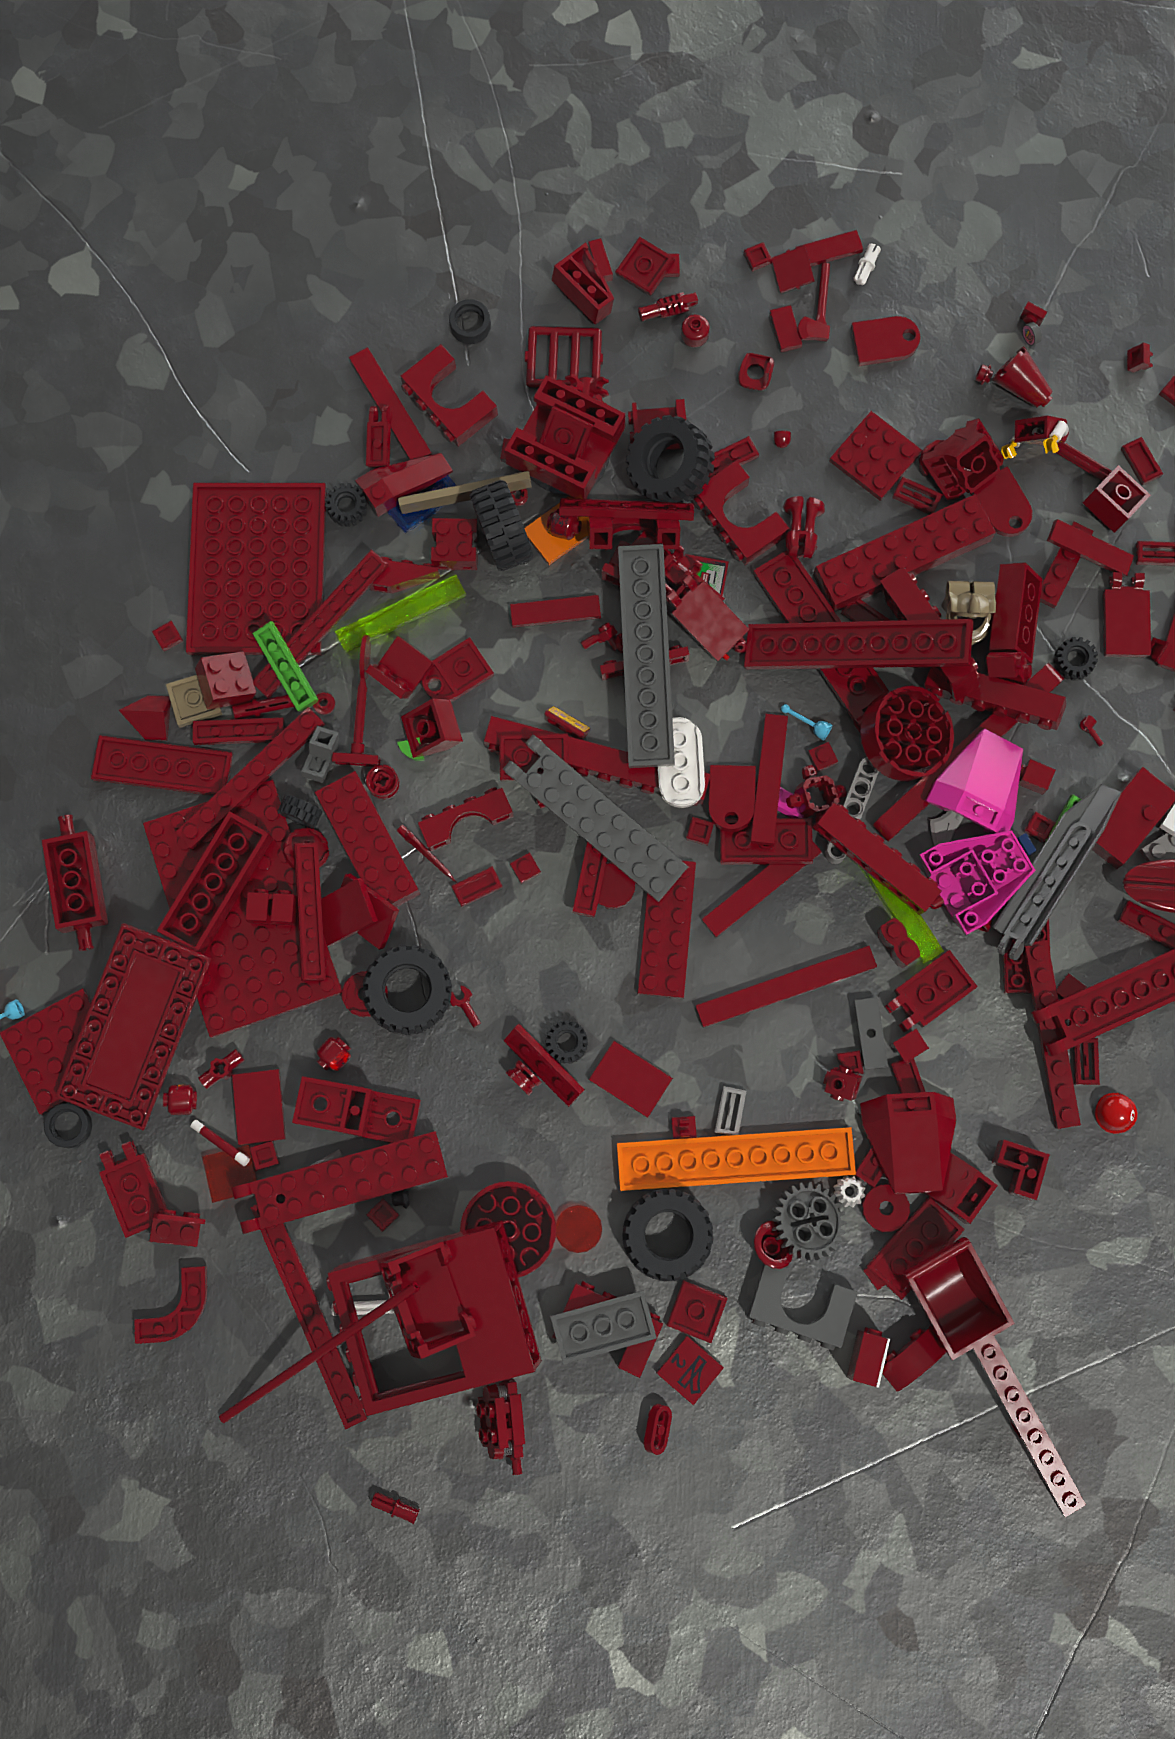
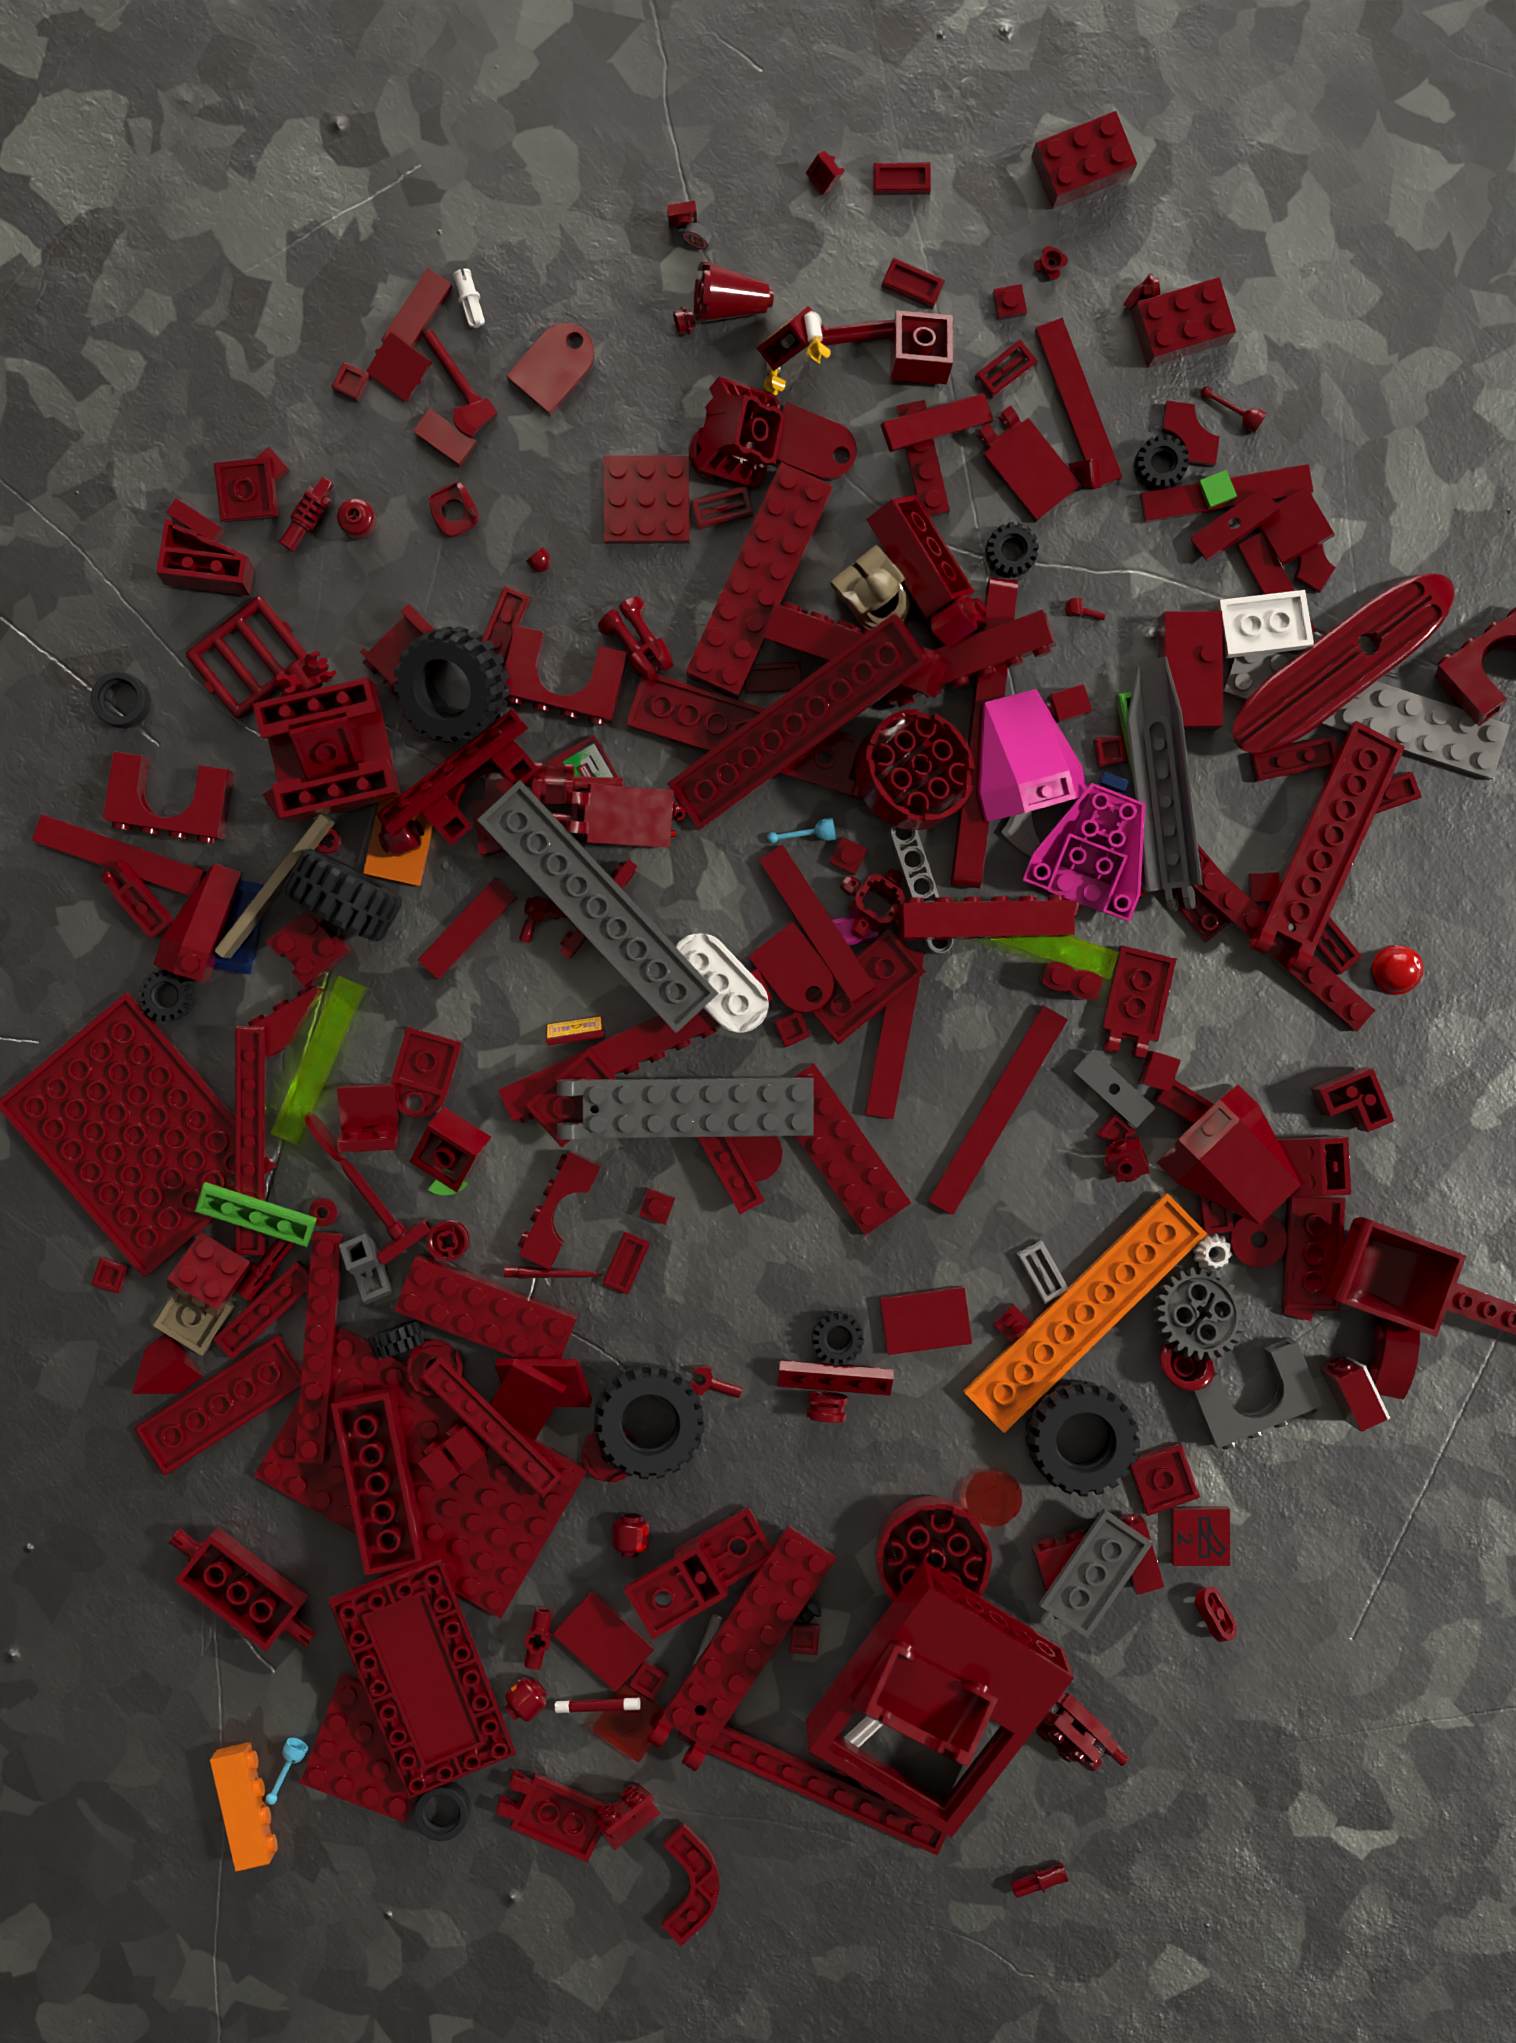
camera: 45 degrees left, 10 degrees up
dark red piece [219,1282,420,1423] -> none

